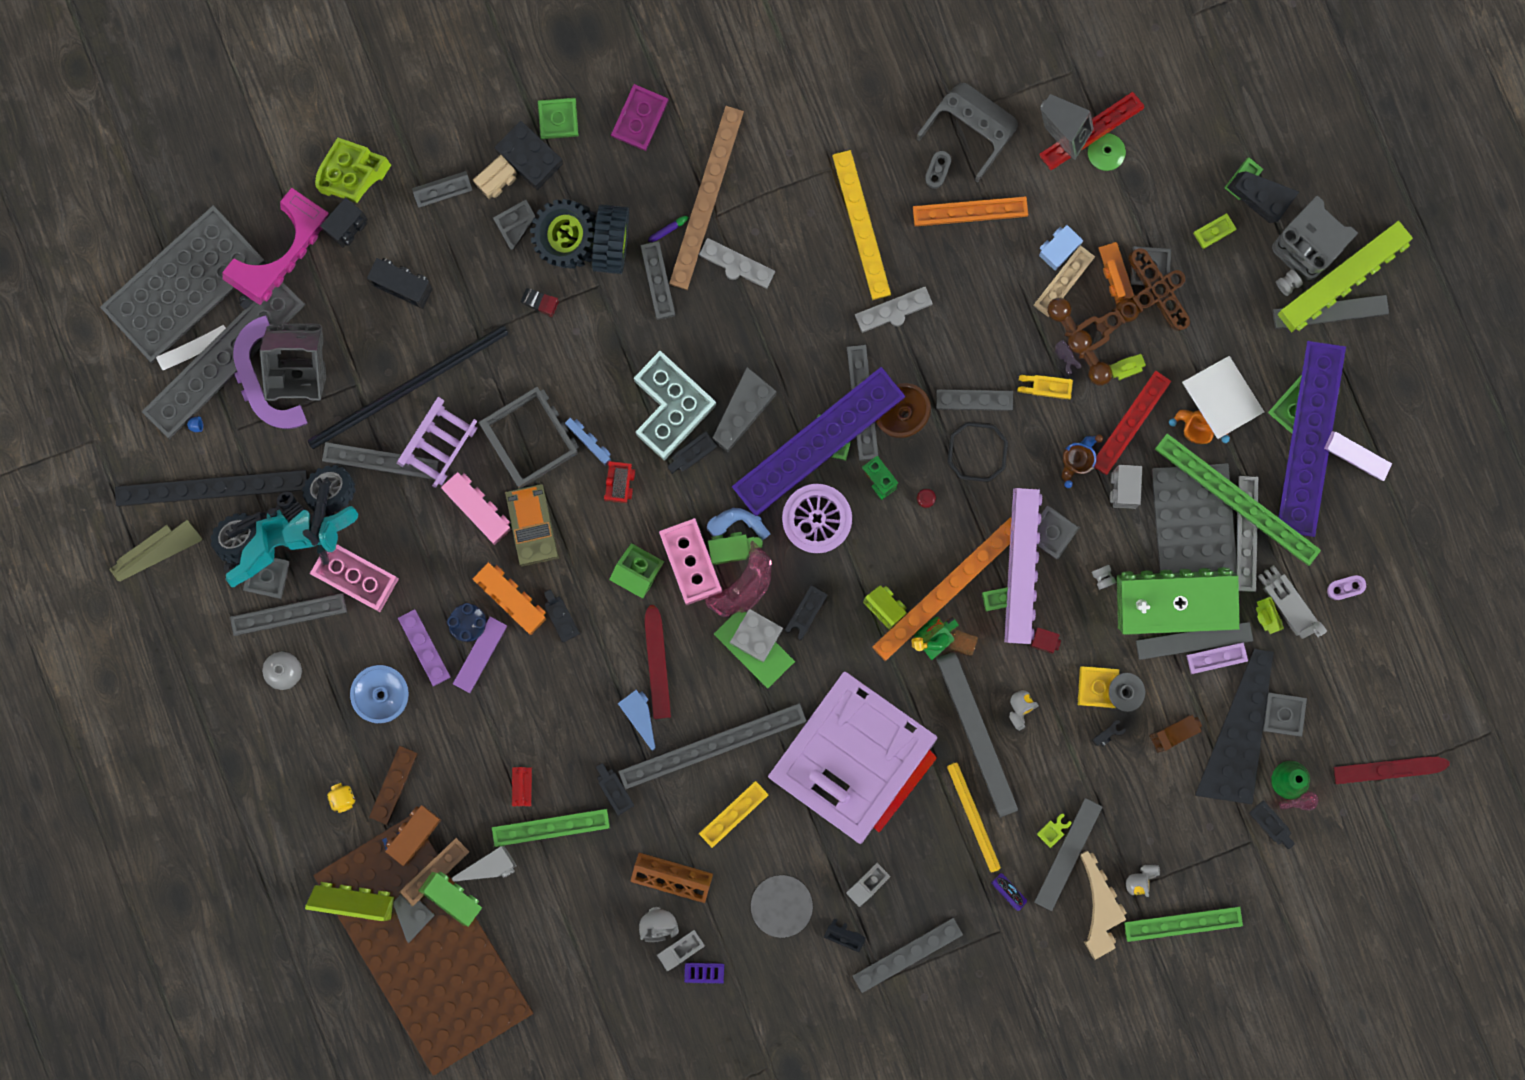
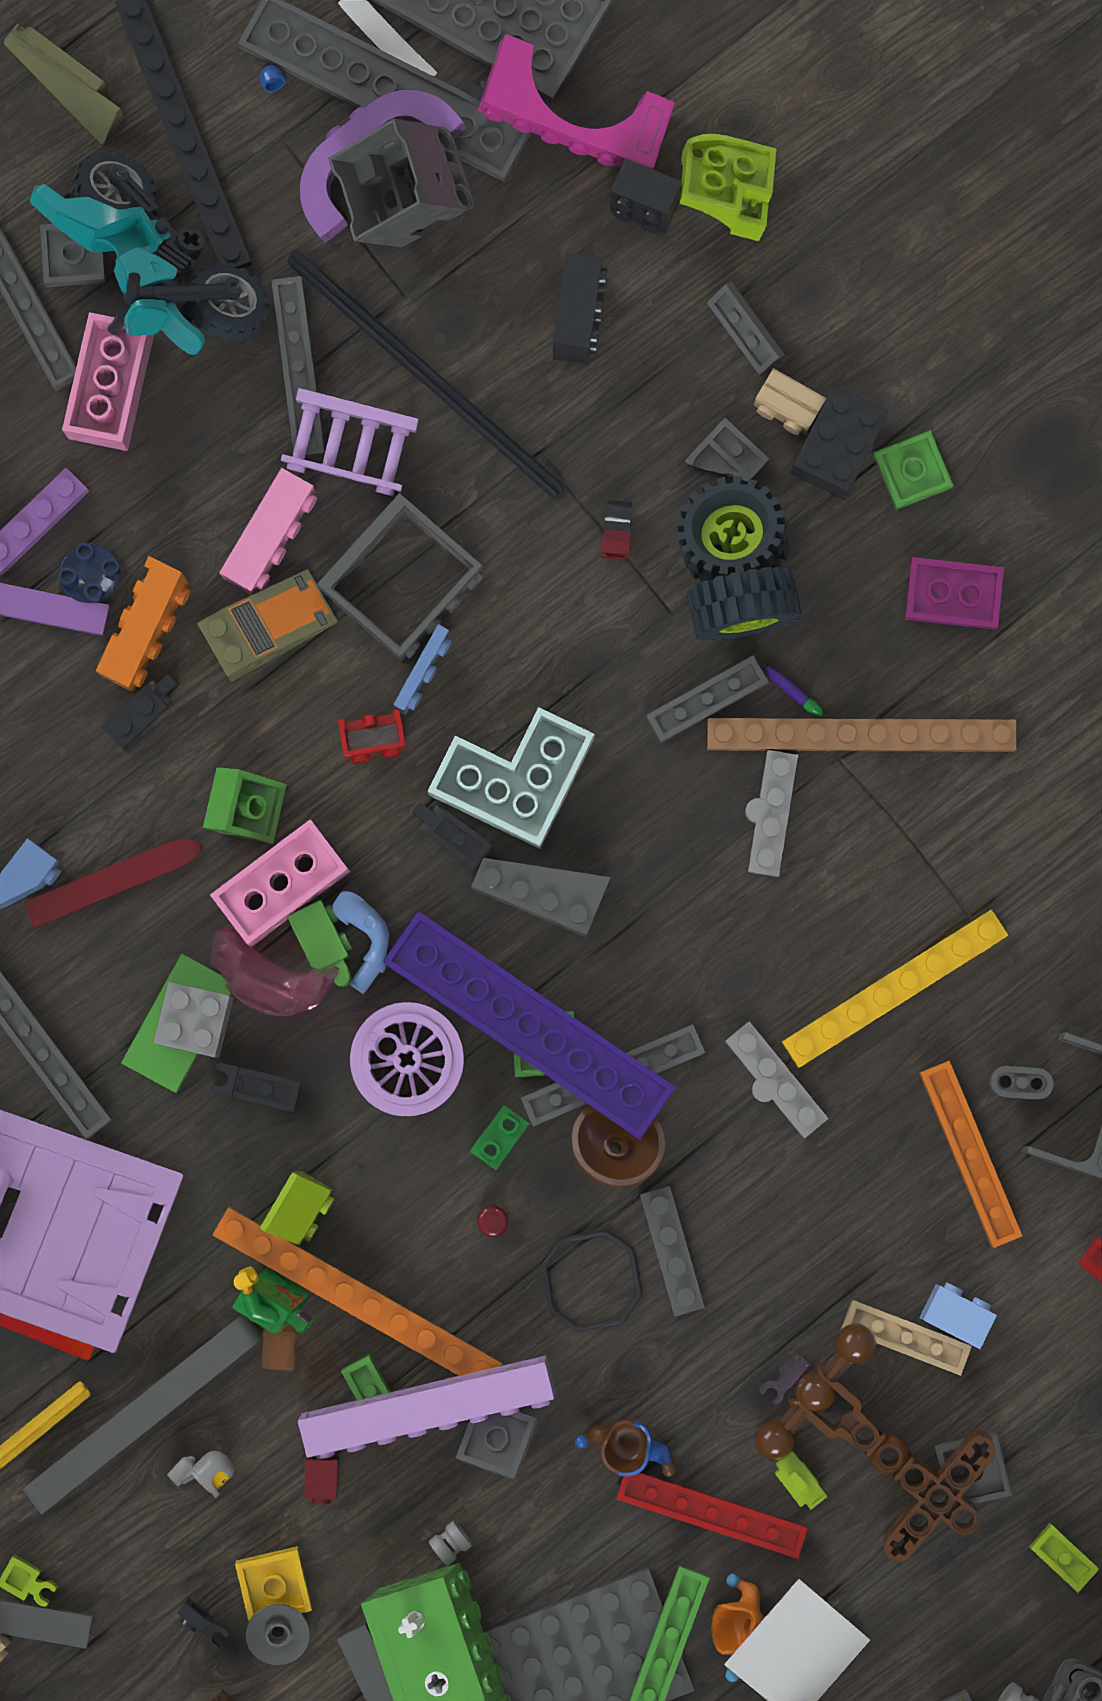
camera: 75 degrees right, 0 degrees up
yellow hinge [1017,375,1073,400] -> none
orange bracket [1098,242,1134,316] -> none
light grey brick [1110,465,1142,509] -> none

